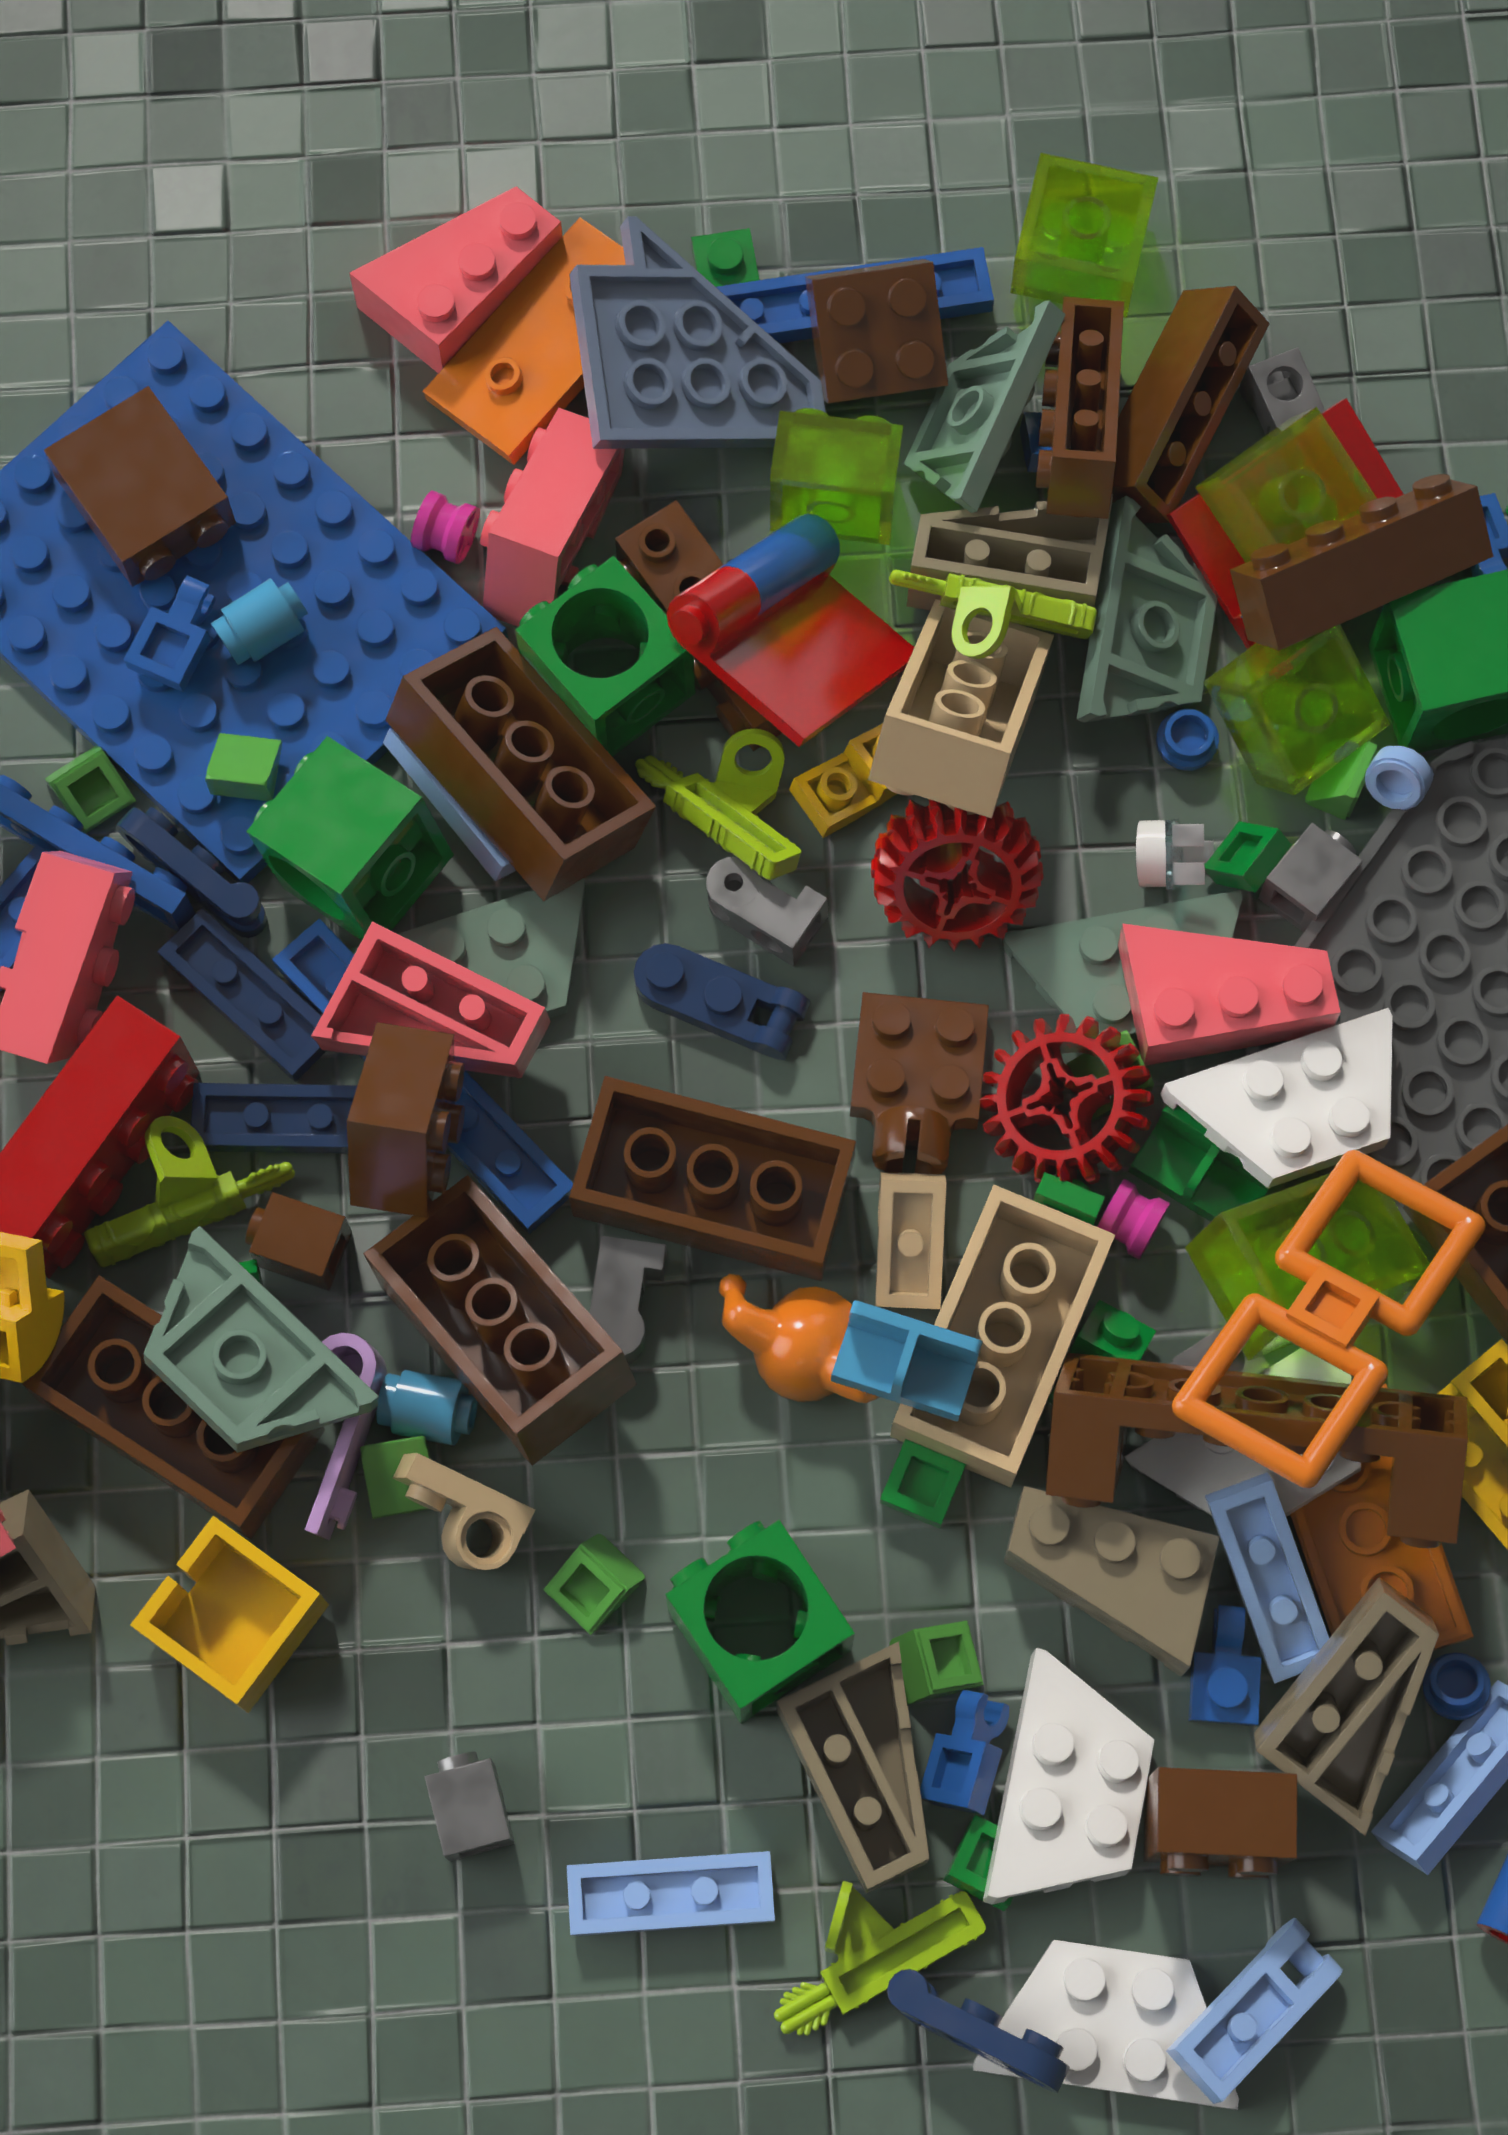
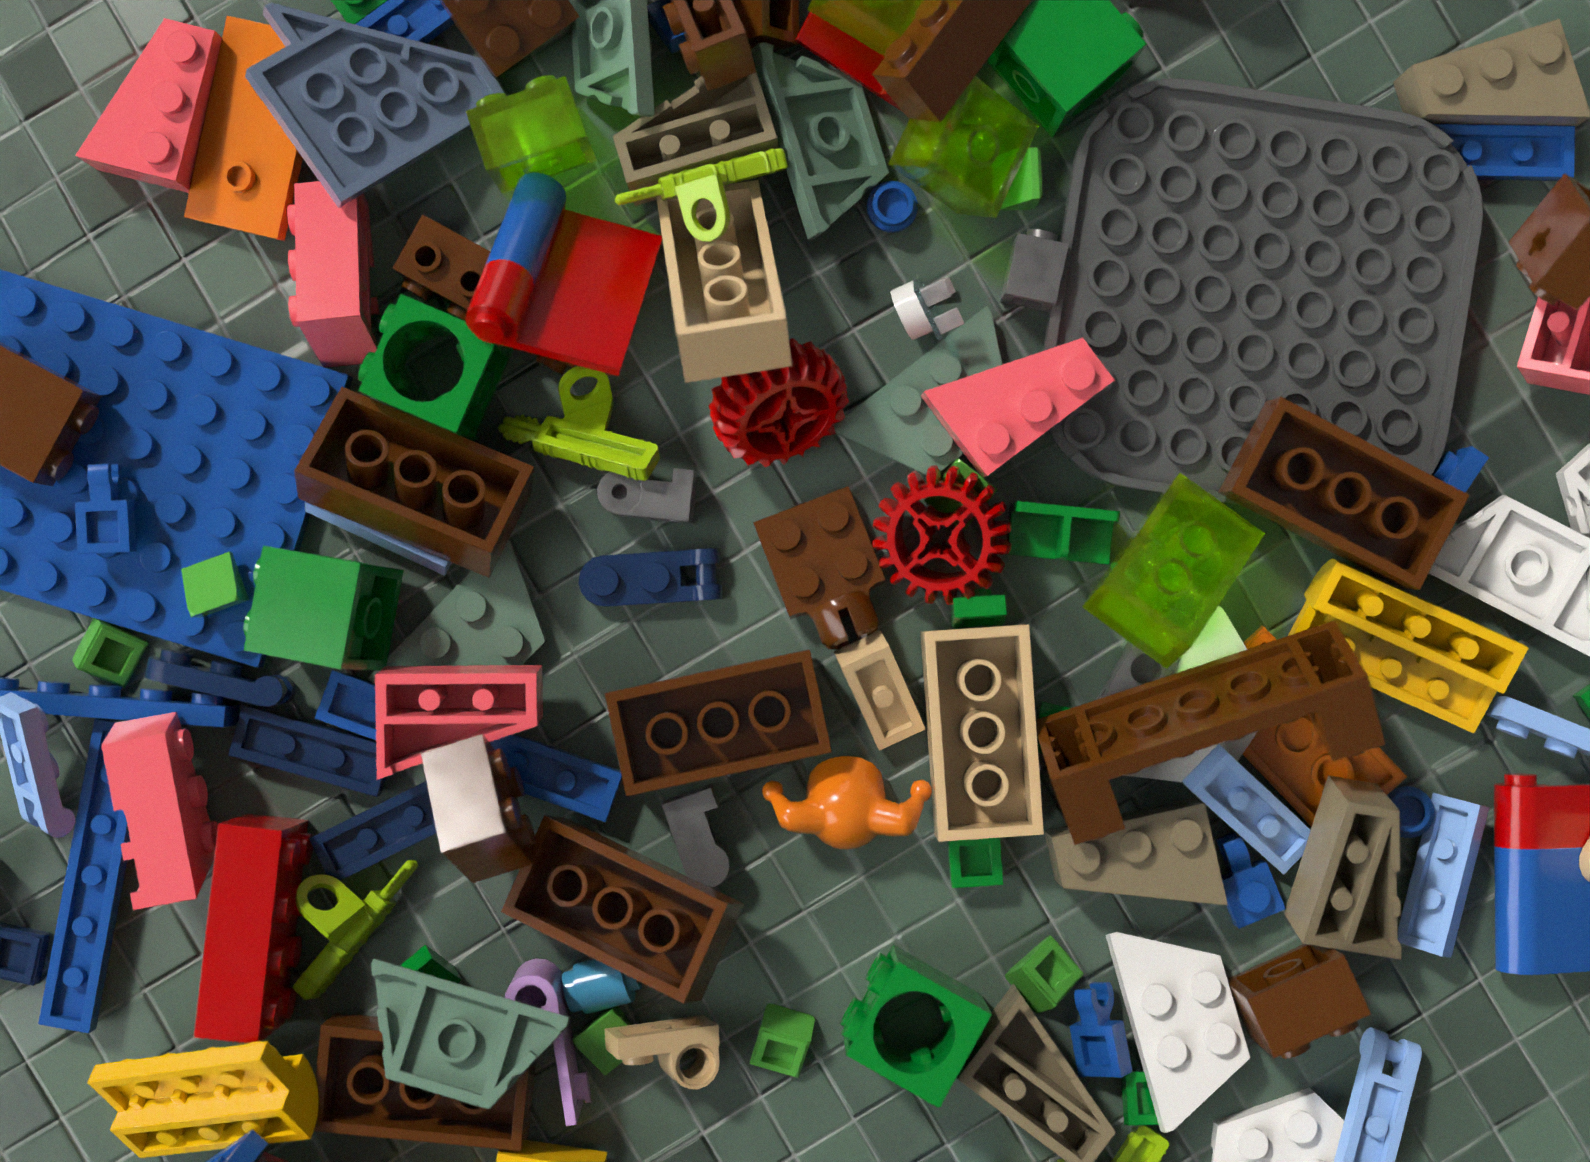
camera: 30 degrees left, 15 degrees up
dark azure brick [211,578,308,665] -> none
reddish brown brick [245,1192,352,1291] -> none
dark pink wheel [411,490,480,564] -> none
yellow slope [789,723,897,838] -> none
dark azure panel [831,1300,982,1422] -> none
green plate [1069,1299,1156,1360] -> none
dark pink wheel [1097,1179,1170,1260] -> none
white wing [1160,1008,1392,1188] -> none
orange bar [1172,1150,1485,1488] -> none
green plate [1205,821,1292,893] -> none
light blue tile [1365,746,1434,810] -> none

